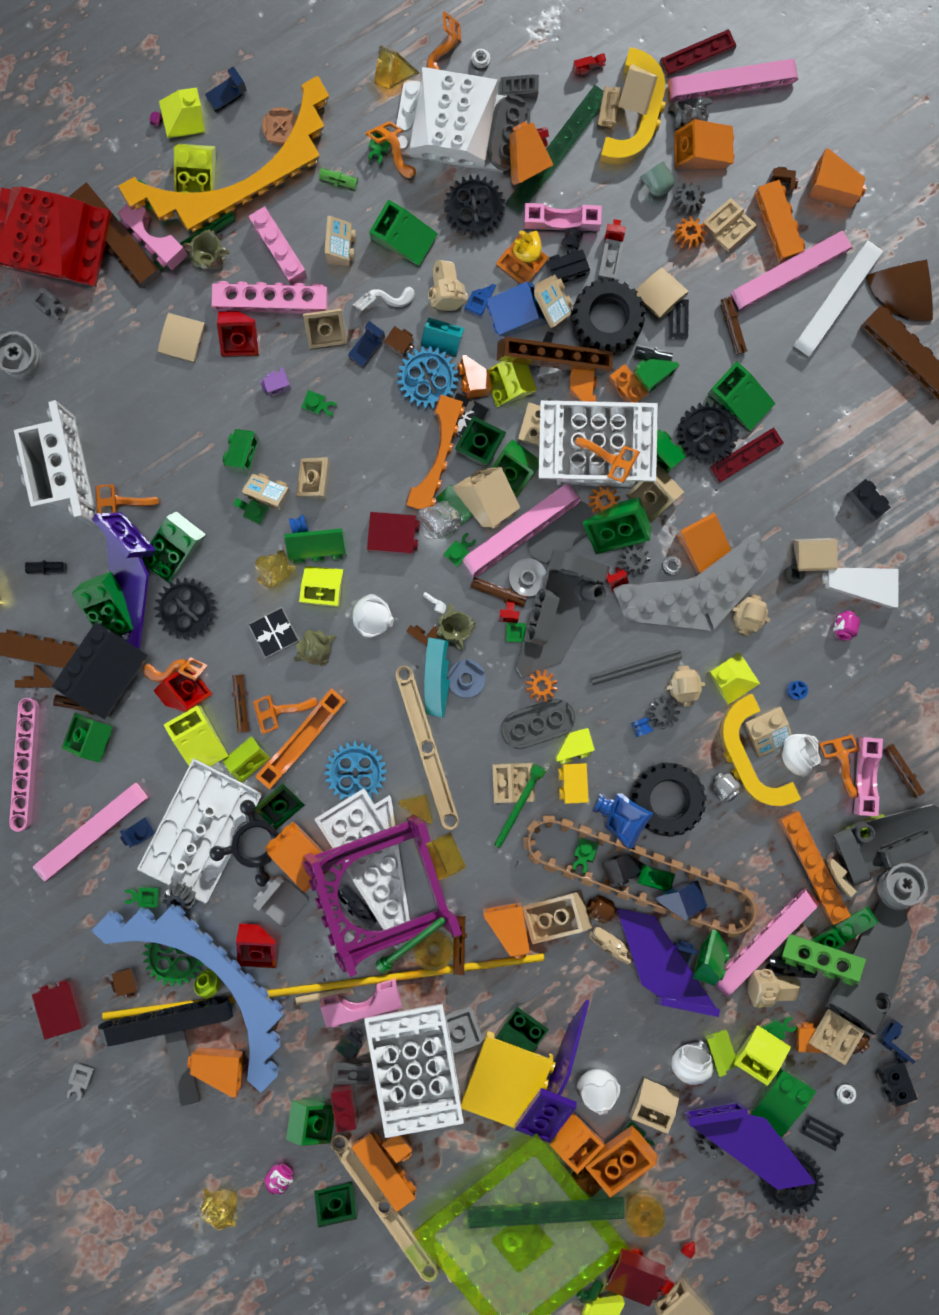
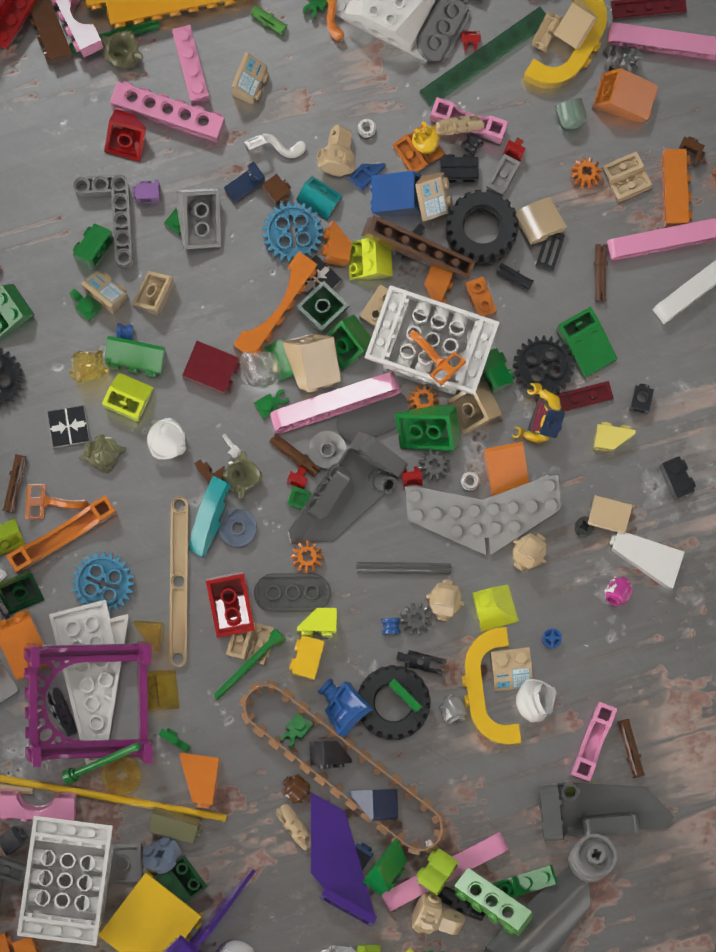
camera: 20 degrees right, 5 degrees down
tan slope [158,313,205,362] -> none
tan slope [303,309,347,349] -> none
green slope [369,199,438,266] -> none
black gear [444,174,505,237] -> none
reddish brown pin [452,916,467,975] -> none
orange slope [509,121,553,185] -> none
tan slope [522,890,592,944] -> none
green slope [633,359,679,393] -> none
green plate [638,865,676,891] -> none
dark grey gear [673,182,706,216] -> none
orange arch [777,810,851,925] -> none
orange piece [819,735,859,799] -> none
tan slope [822,856,857,897] -> none
none -> light grey beam [73,174,133,269]
none -> sand blue plate [143,836,181,874]
none -> olive brick [148,807,202,844]
none -> green plate [158,728,191,753]
none -> light grey slope [176,188,221,249]
none -> red slope [206,571,255,638]
none -> white plate [357,119,376,138]
none -> green tile [389,679,422,712]
none -> black hinge [396,650,447,676]
none -> lime brick [416,848,459,896]
none -> tan hinge [436,115,485,135]
none -> torso [512,383,565,444]
none -> light yellow slope [593,422,636,452]
none -> black brick [629,383,654,414]

